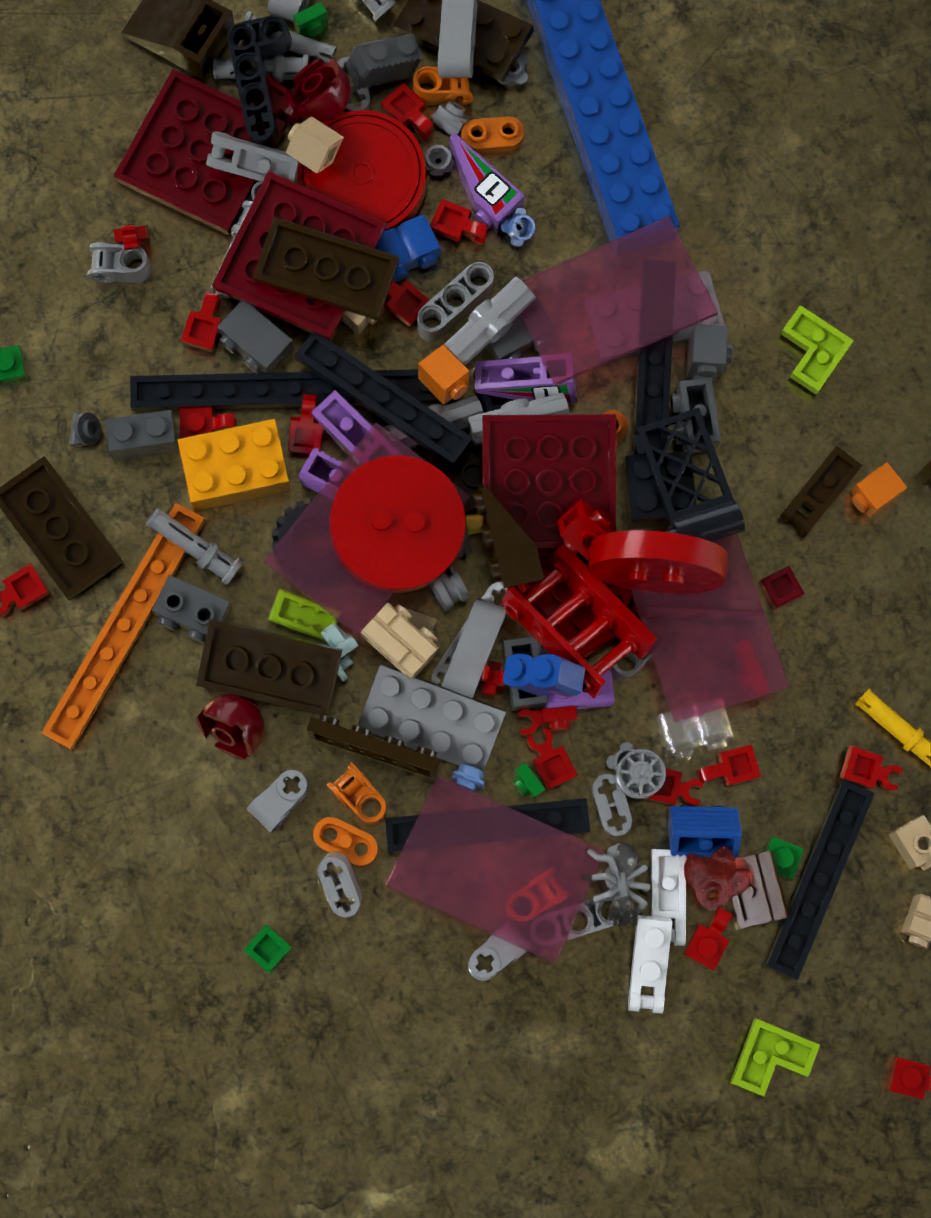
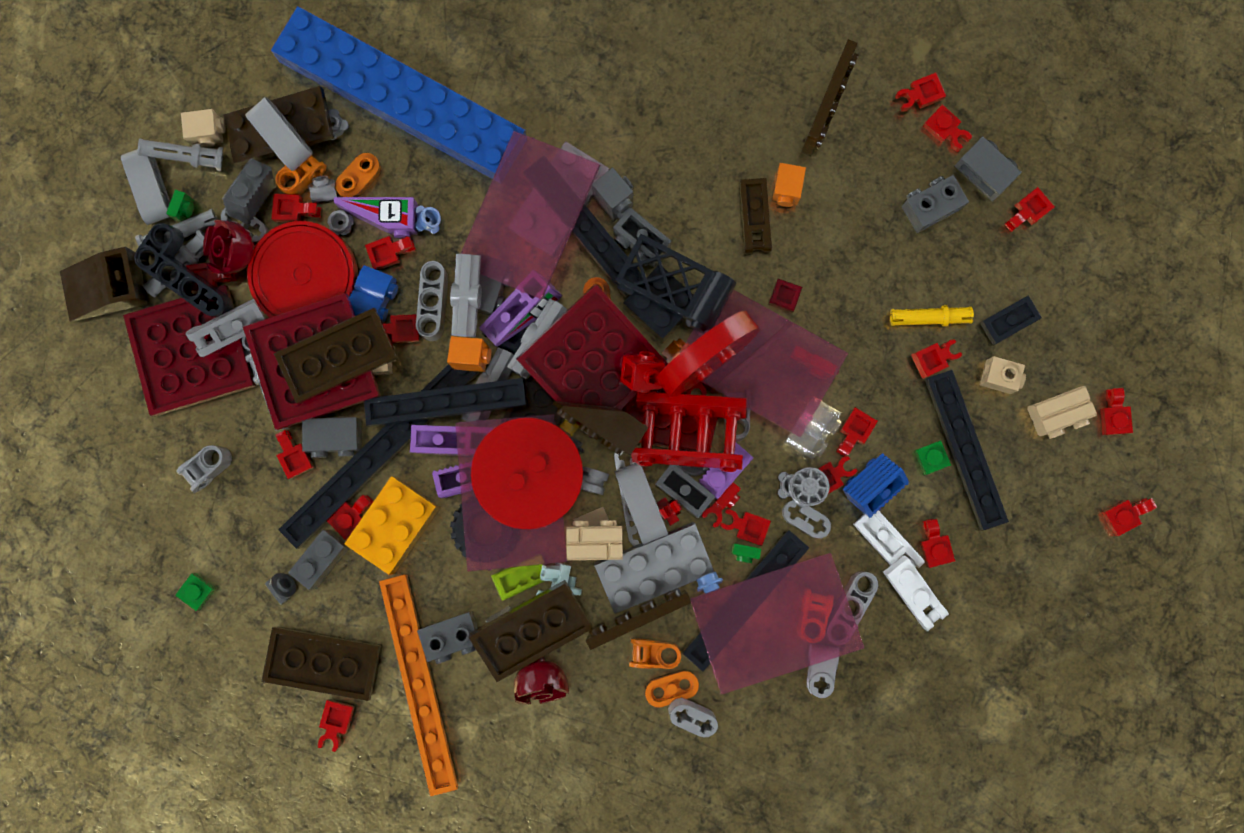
camera: 30 degrees left, 5 degrees up
red plate [113,224,150,250] -> none
light grey pin [145,507,243,585] -> none
green plate [243,924,292,973] -> none
light grey piece [247,770,310,833] -> none
tan brick [286,116,344,174] -> none
red plate [288,393,323,454] -> none
blue brick [503,654,585,697] -> none
animal [580,843,651,927] -> none
clear red plate [684,845,751,910] -> none
plate [723,850,789,929] -> none
lime plate [730,1018,820,1097] -> none
lime plate [781,305,854,395] -> none

